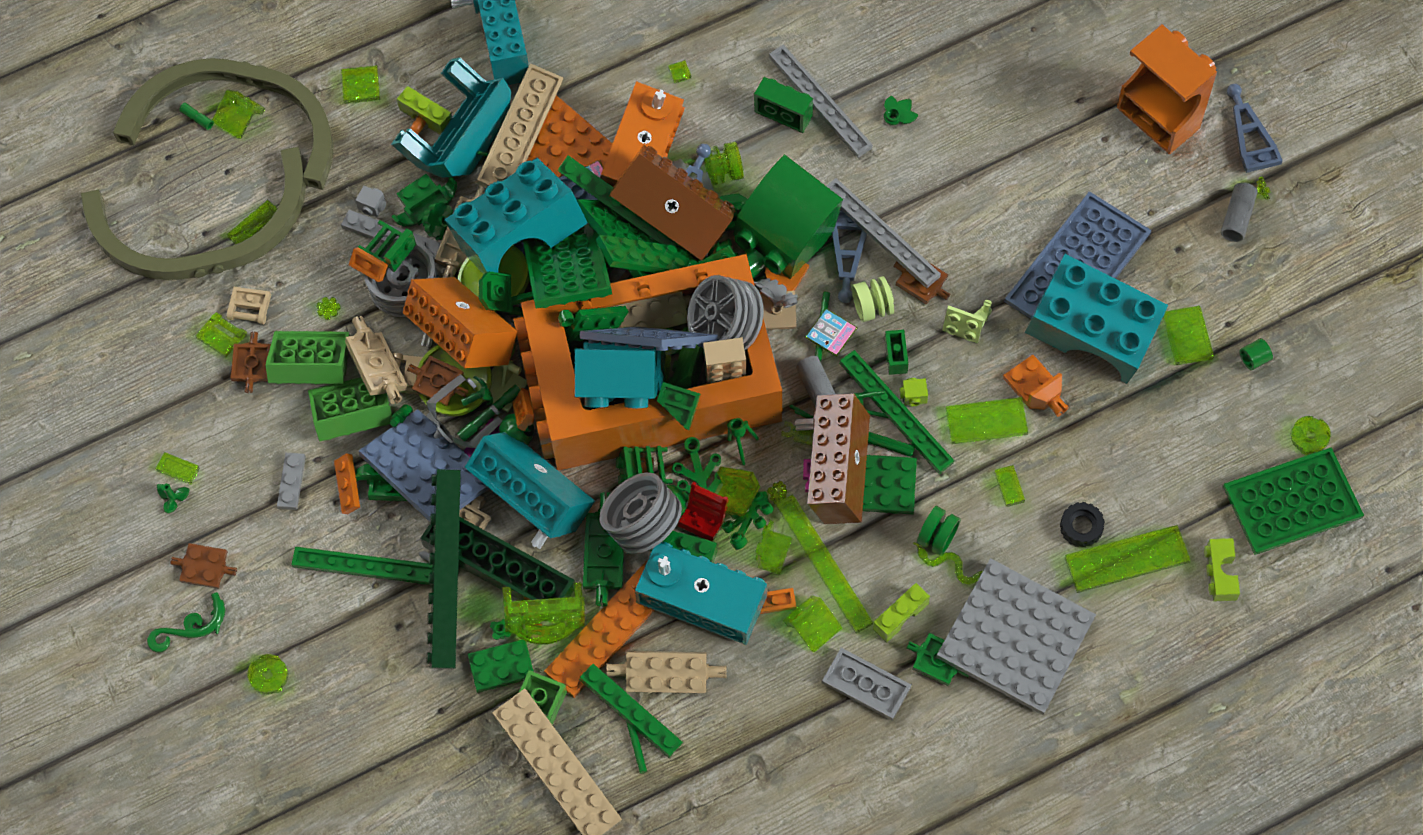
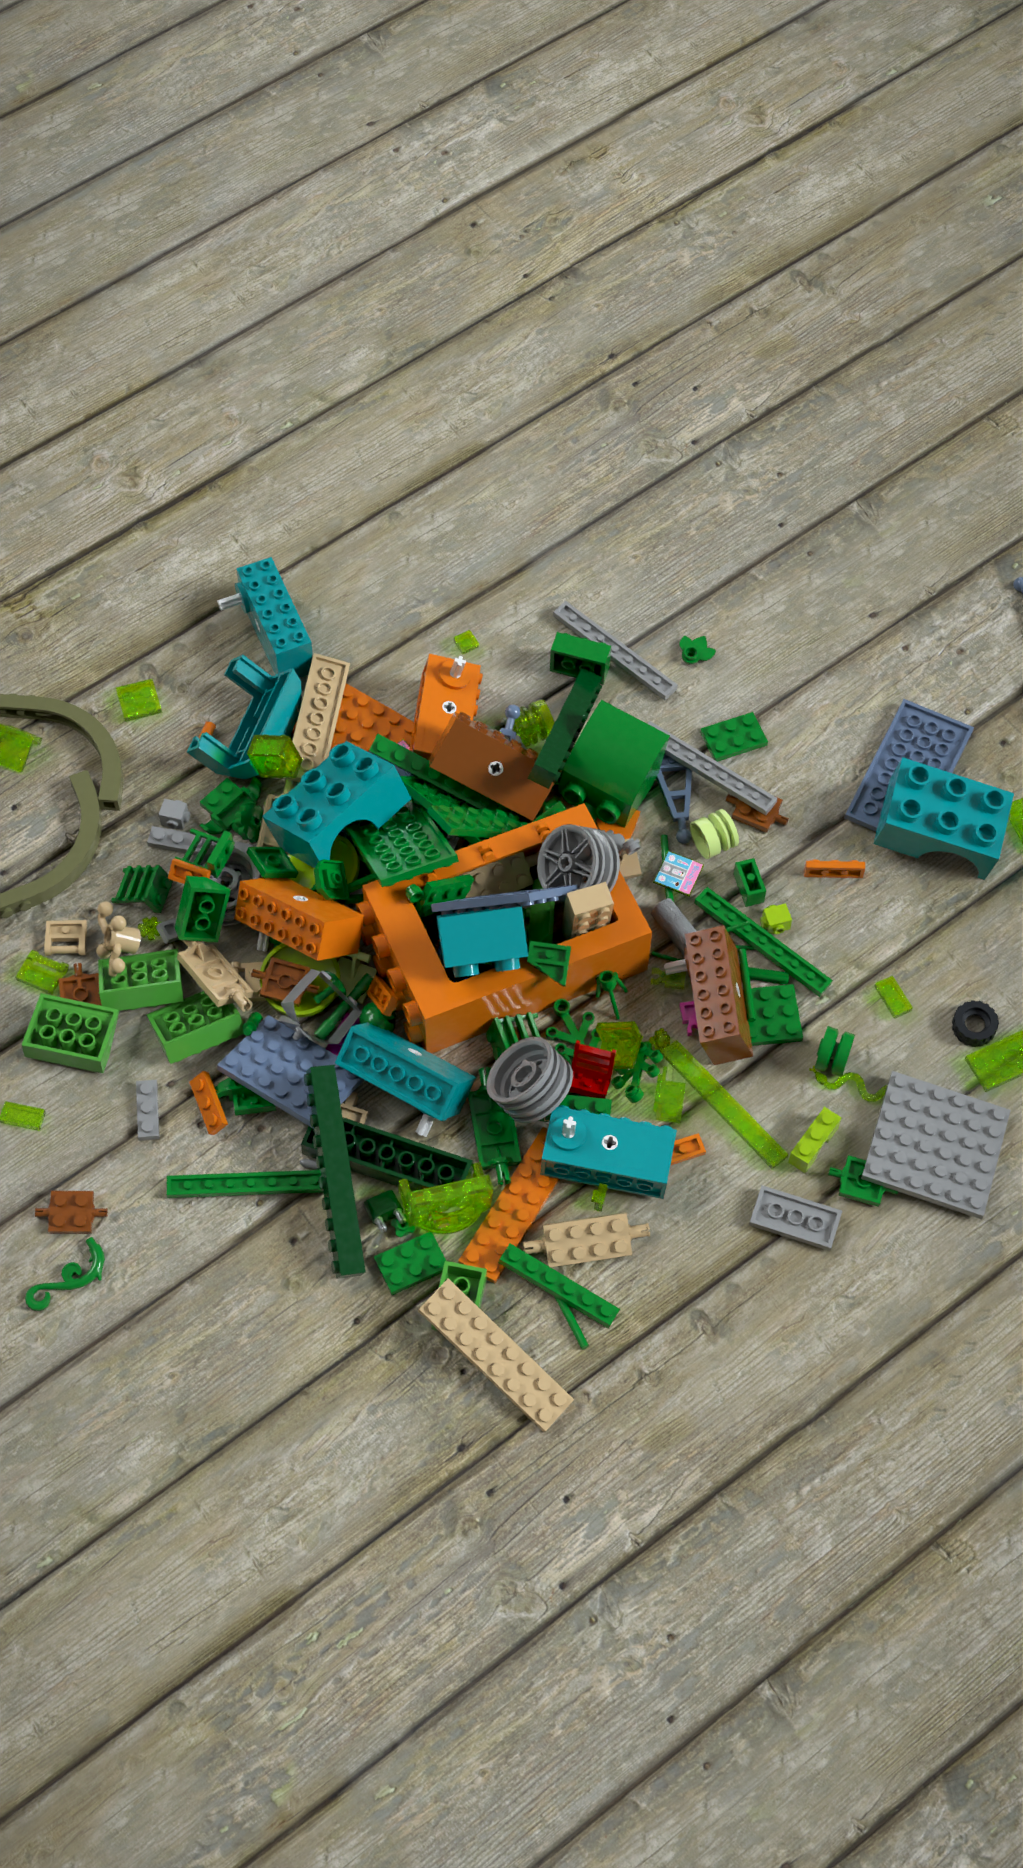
camera: 15 degrees left, 5 degrees down
green plant [157,483,190,513] -> none
clear neon green tile [226,200,278,245] -> none
clear neon green plate [247,654,288,695] -> none
lime arch [397,86,452,135] -> none
clear neon green bracket [783,595,842,652] -> none
yellowish green plate [942,300,992,343] -> none
clear neon green plate [946,397,1028,444] -> none
orange plate [1003,355,1069,417] -> none
orange piece [1117,24,1217,155] -> none
none -> bright green slope [22,993,119,1073]
none -> tan wheel [96,901,141,977]
none -> green plate [111,865,173,913]
none -> light grey plate [156,918,179,944]
none -> green slope [174,876,230,942]
none -> green tile [246,847,298,878]
none -> clear neon green brick [247,734,303,778]
none -> dark green piece [363,1190,406,1232]
none -> dark green brick [527,668,602,789]
none -> clear neon green plate [591,1183,608,1212]
none -> green plate [700,712,768,762]
none -> green bar [738,949,756,1022]
none -> orange plate [804,859,865,878]

